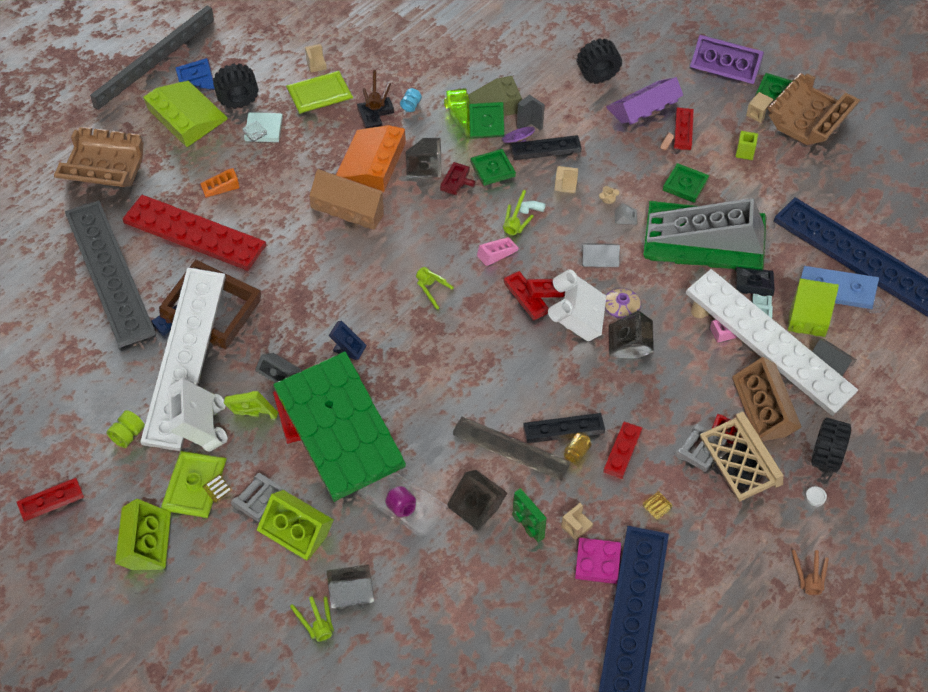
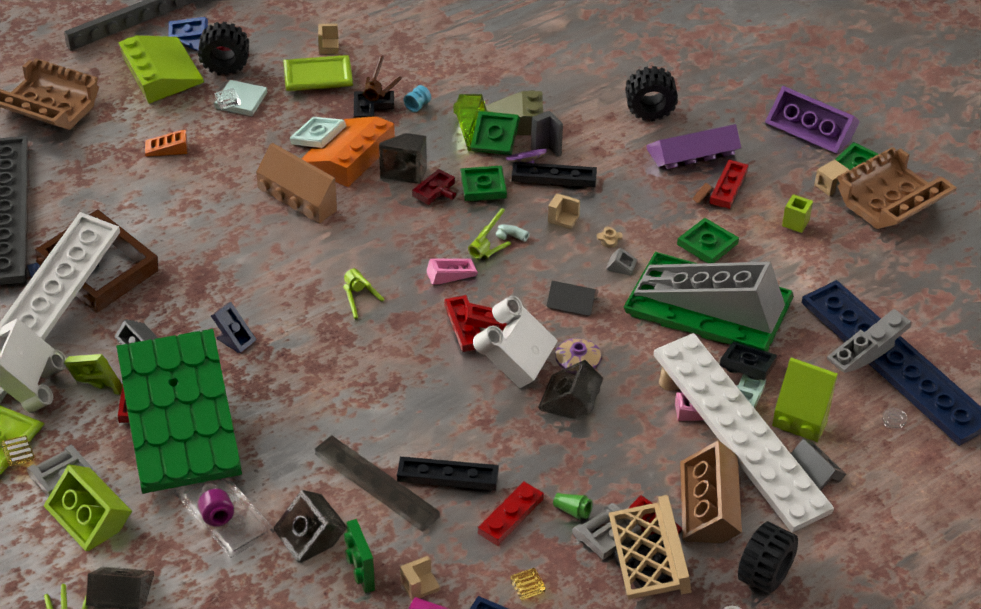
camera: 15 degrees right, 10 degrees down
red plate [122,194,266,271] -> none
clear yellow brick [564,434,592,464] -> none
medium blue plate [801,266,879,309] -> none
none -> light aqua tile [289,117,346,148]
none -> bright green cone [553,493,593,520]
none -> light grey slope [827,309,911,373]

